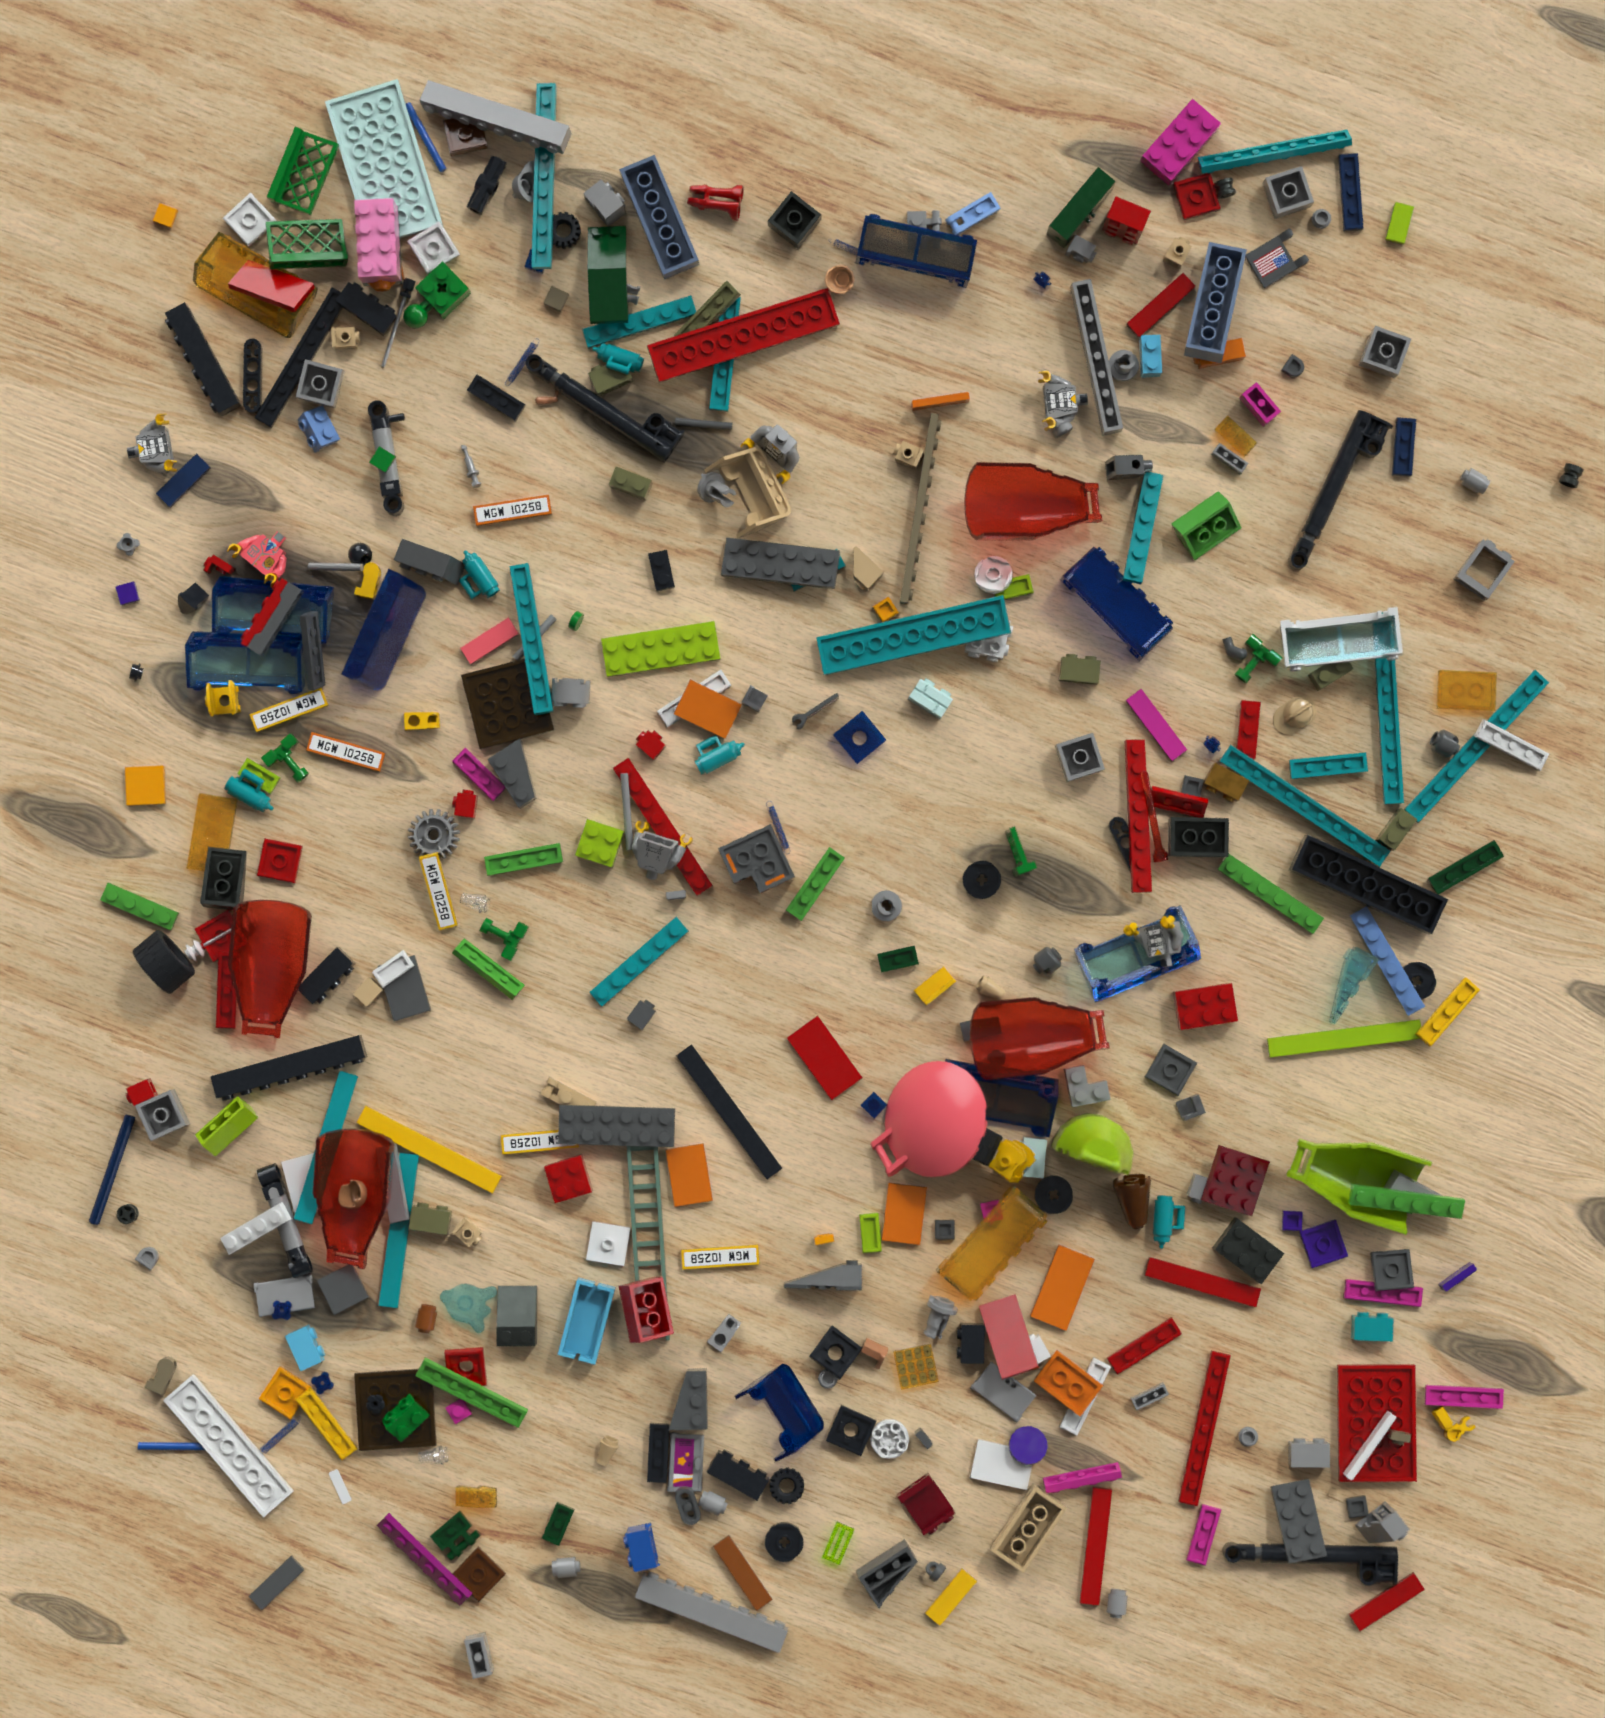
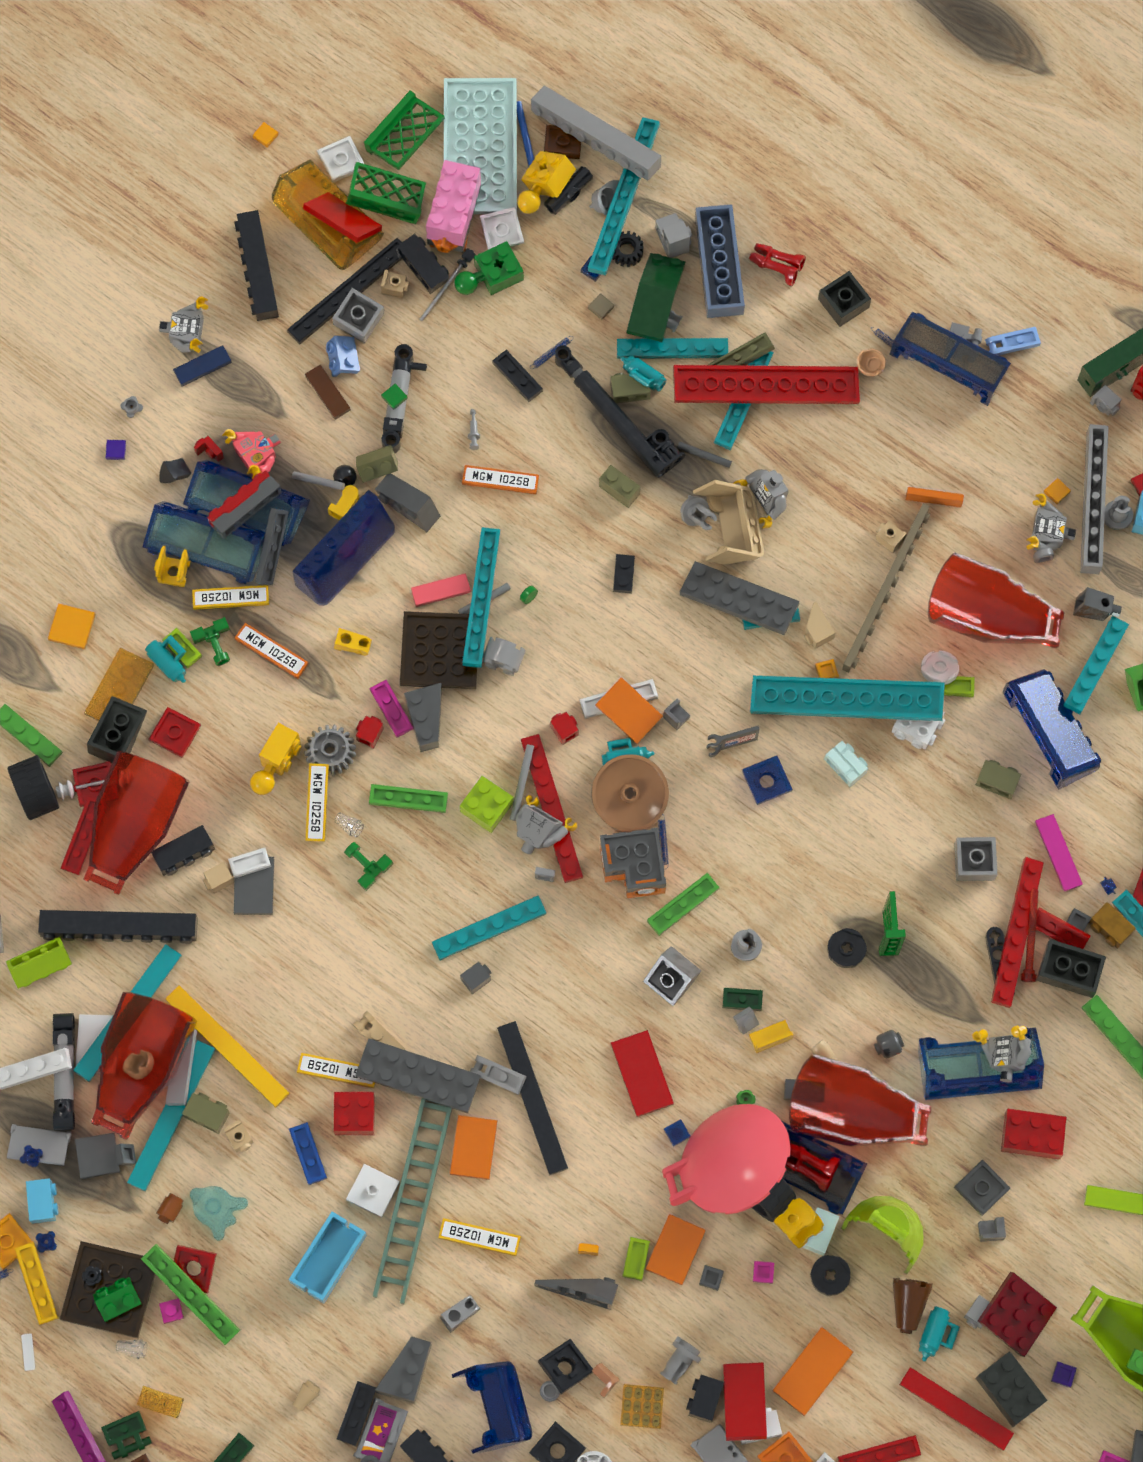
camera: 10 degrees right, 15 degrees down
black plate [129,663,144,682] -> none
black beam [243,338,263,414] -> none
bright green plate [452,938,525,1000] -> none
teal piece [459,550,500,600] -> none
pearl dark grey slope [496,1285,537,1346] -> none
nougat piece [535,390,560,404] -> none
lime plate [601,621,720,677] -> none
red brick [619,1277,674,1343] -> none
clear yellow windscreen [936,1184,1048,1301] -> none
clear blue plate [1033,271,1052,289] -> none
light grey brick [1064,1065,1111,1107] -> none
dark purple tile [1299,1219,1348,1268] -> none
none -> dark grey plate [115,1143,136,1166]
none -> yellow brick [250,722,302,795]
none -> blue tile [289,1122,327,1185]
none -> reddish brown tile [305,365,351,420]
none -> olive brick [356,445,398,483]
none -> light grey plate [470,1055,526,1095]
none -> yellow brick [517,151,576,214]
none -> medium nougat dish [591,754,669,832]
none -> flat silver slope [643,946,701,1006]
none -> light grey plate [733,1007,759,1035]
none -> bright green plate [736,1090,756,1105]
none -> red piece [785,1143,841,1192]
none -> light orange tile [1044,478,1071,504]

